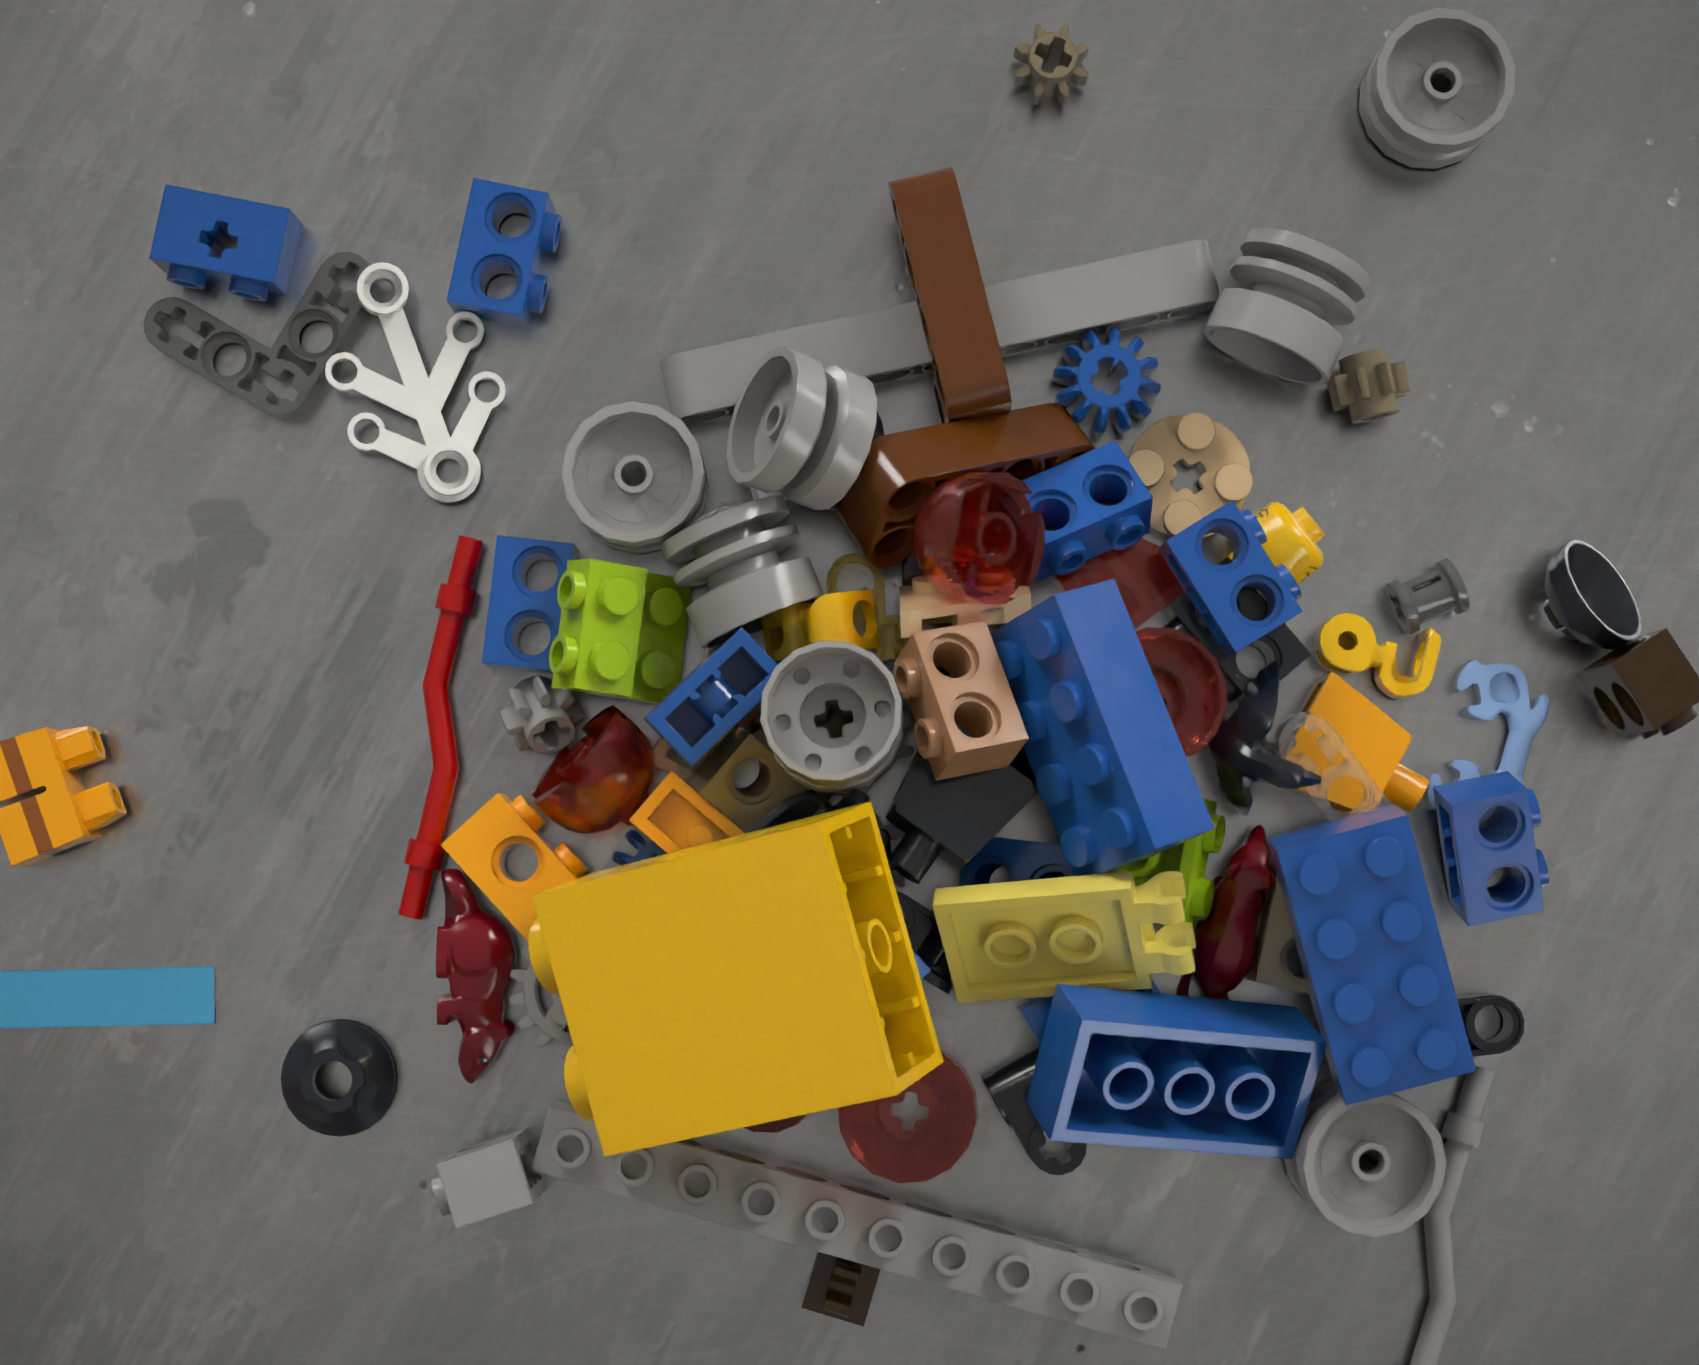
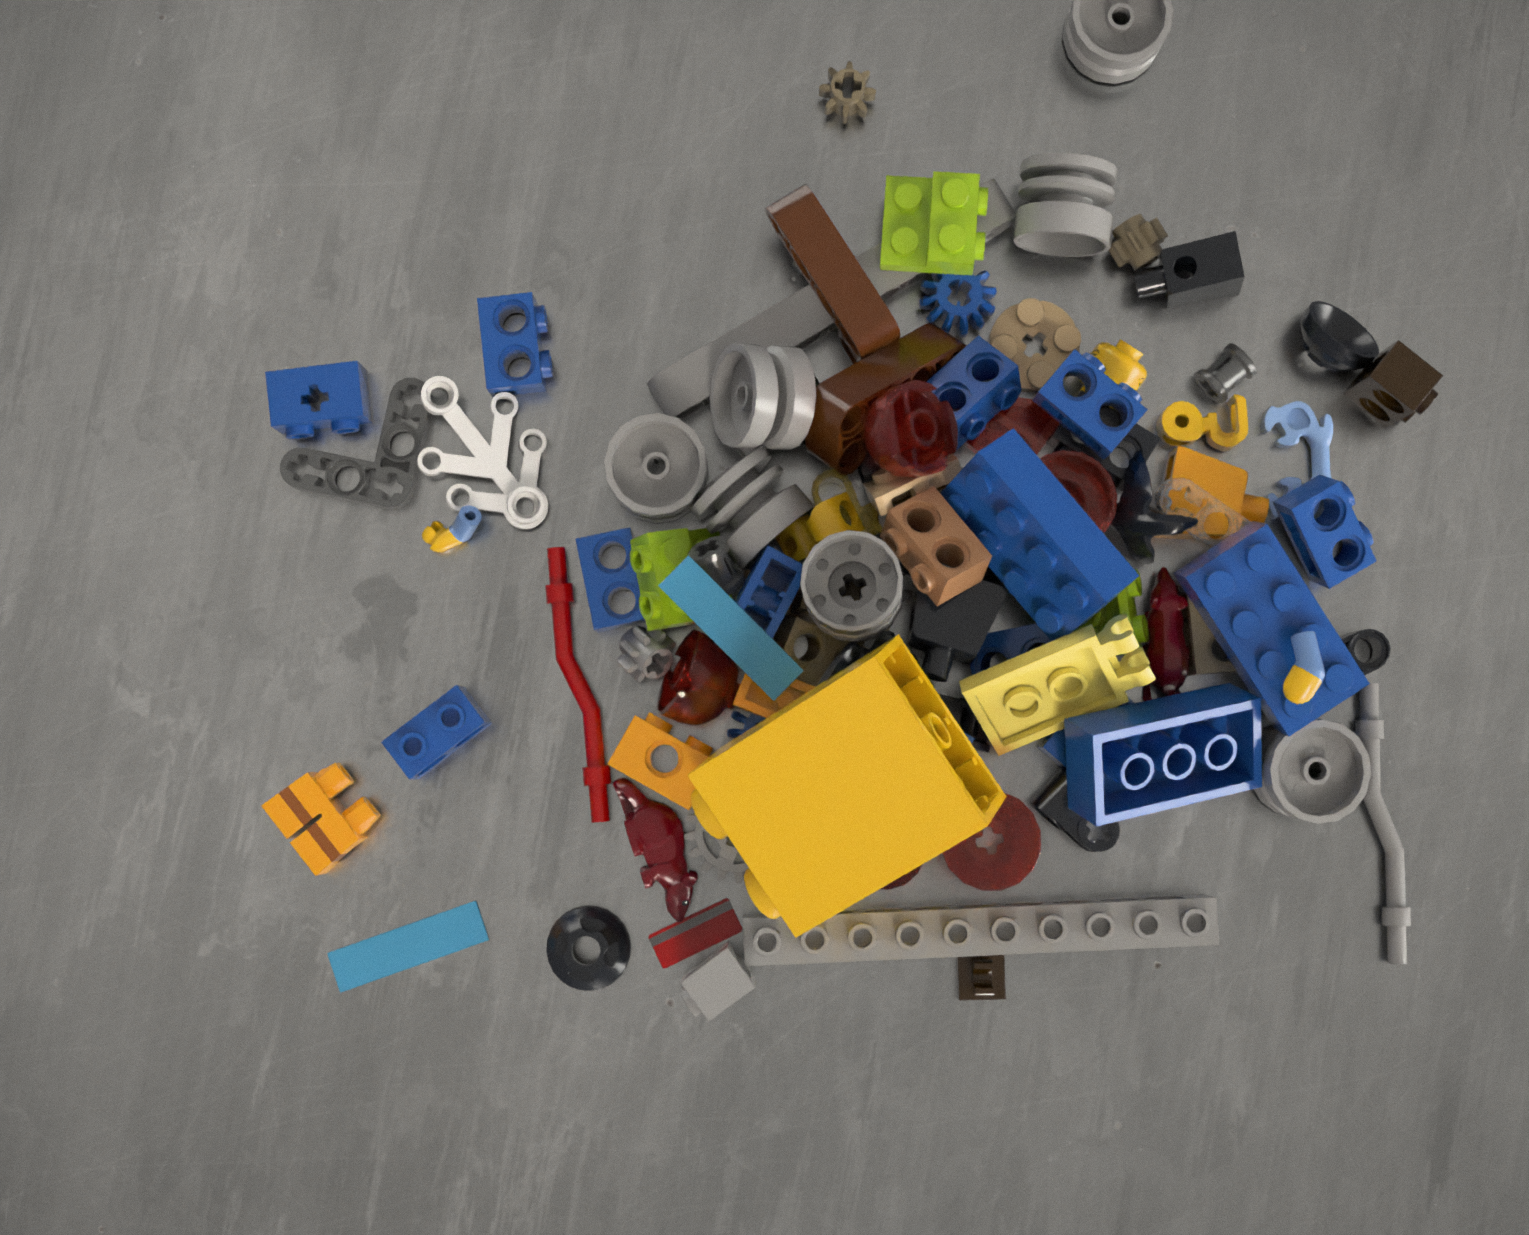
camera: 15 degrees left, 0 degrees up
none -> blue brick [381,685,492,780]
none -> arm [422,505,482,553]
none -> red sticker [648,898,743,968]
none -> dark azure sticker [658,555,804,701]
none -> dark grey bush [688,536,745,595]
none -> lime plate [880,171,988,276]
none -> black torso [1133,231,1245,307]
none -> arm [1283,631,1325,704]

